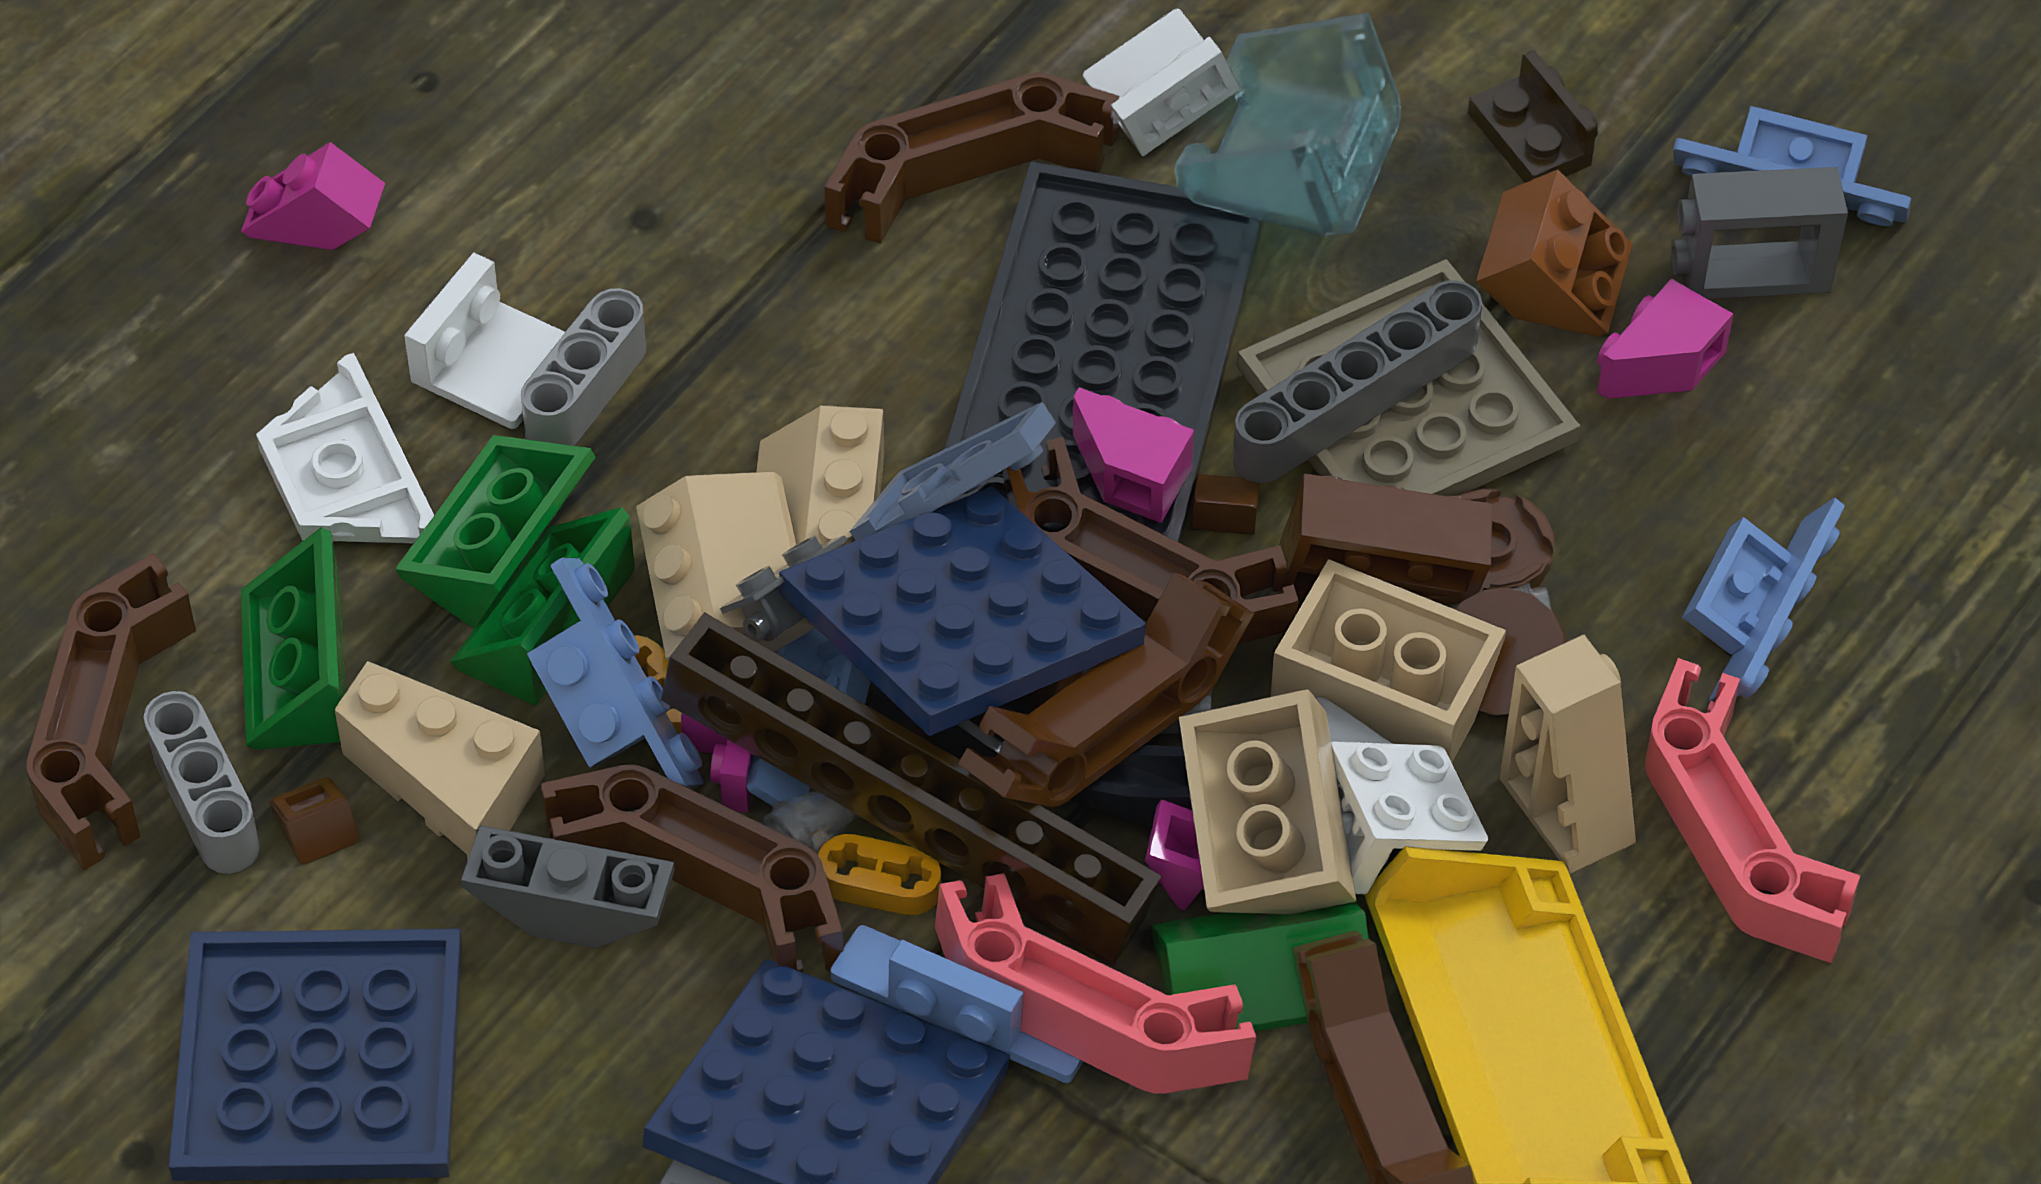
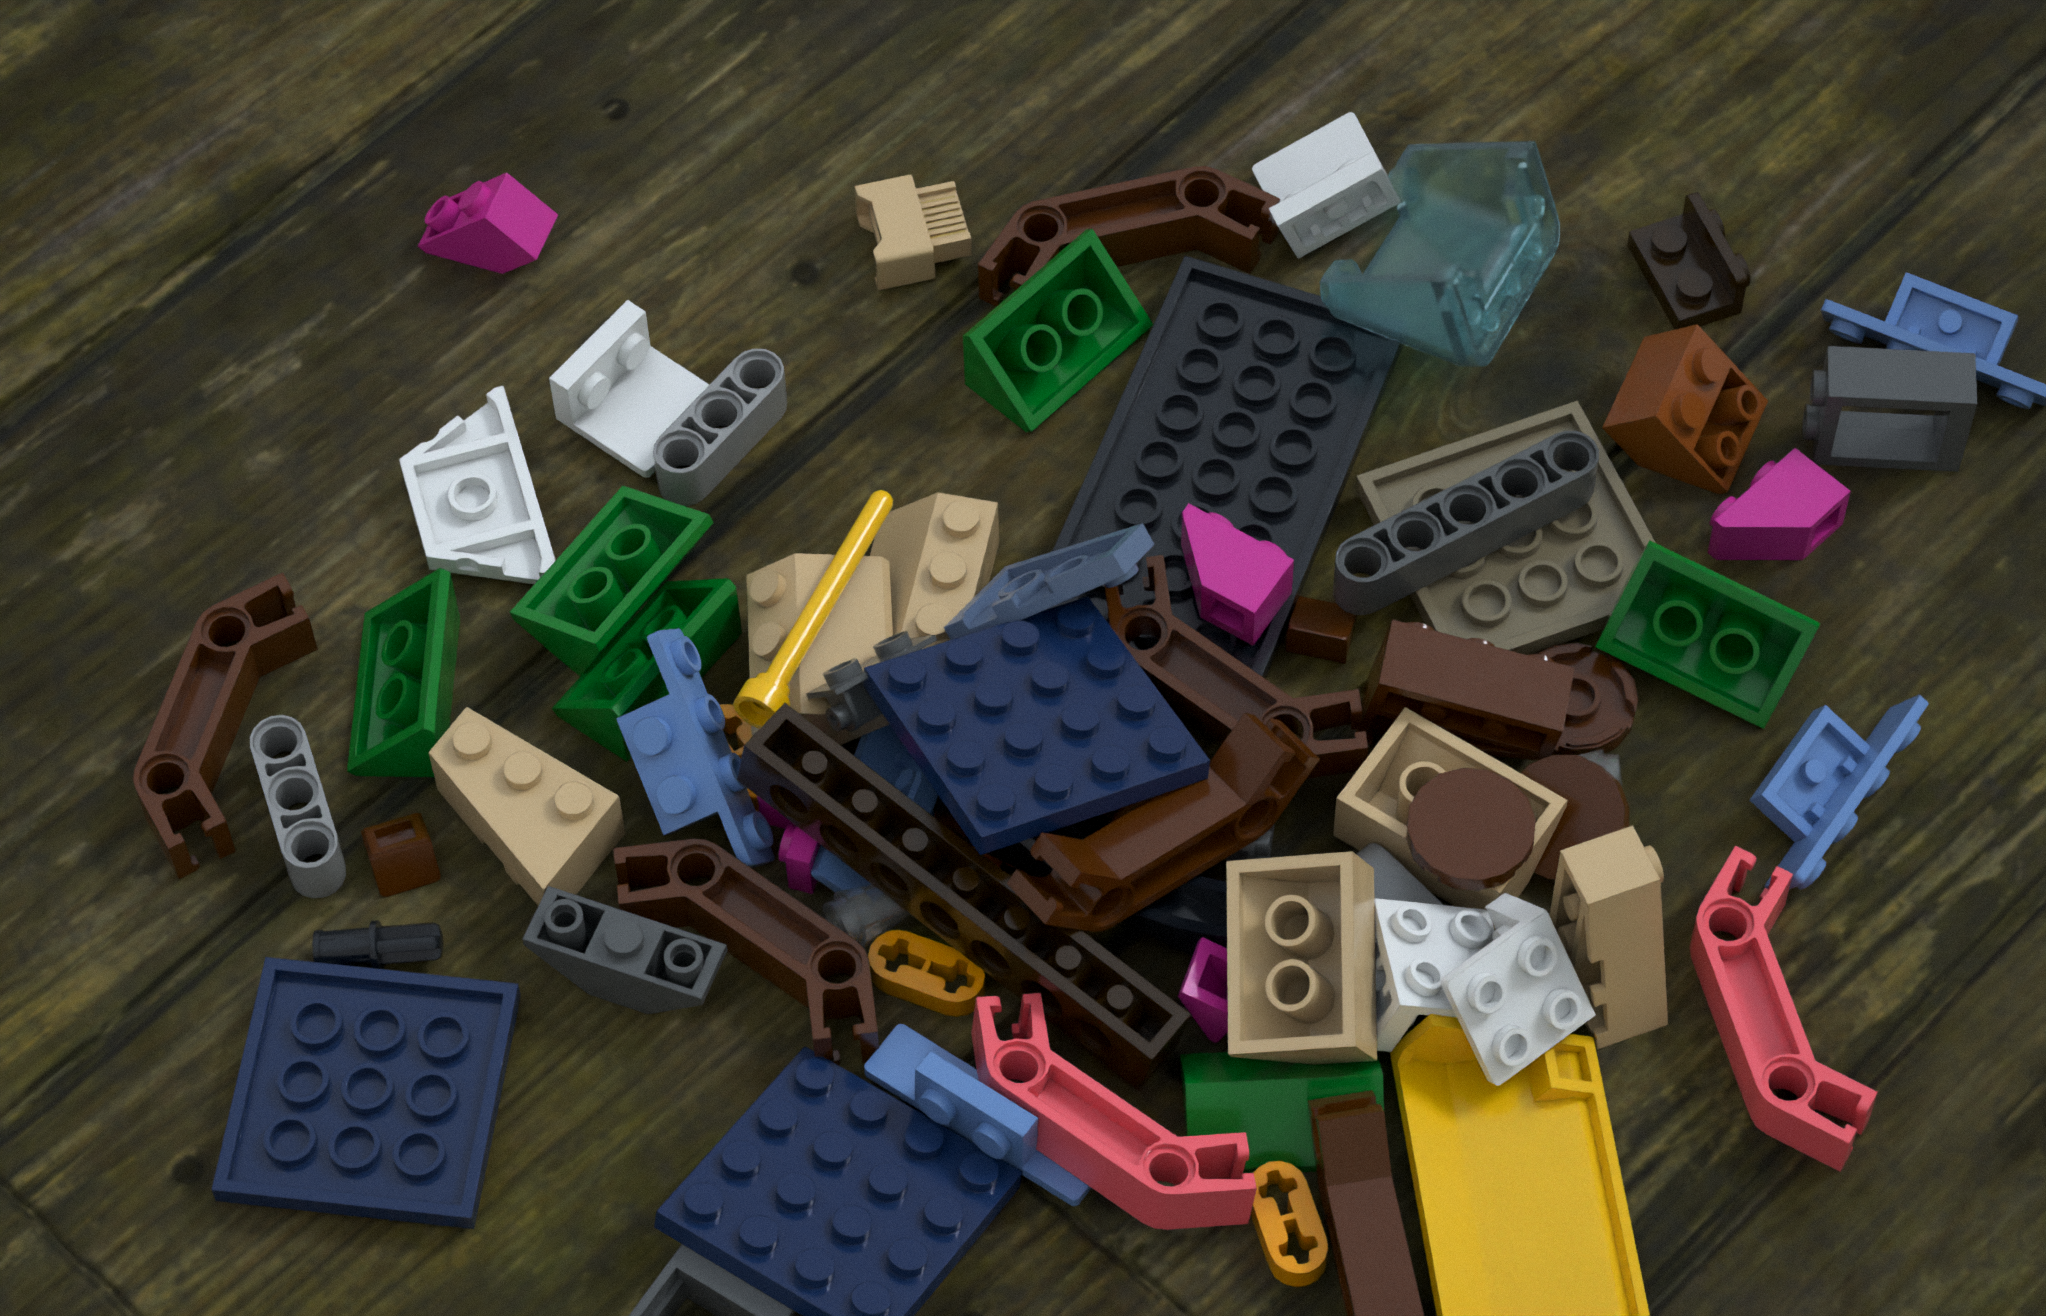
camera: 10 degrees right, 5 degrees up
none -> black axle [312,920,444,969]
none -> yellow piece [733,490,893,729]
none -> tan piece [854,174,972,291]
none -> green slope [963,229,1154,432]
none -> light orange beam [1251,1161,1328,1287]
none -> reddish brown tile [1406,768,1536,891]
none -> white bracket [1441,893,1596,1086]
none -> green slope [1595,540,1820,729]

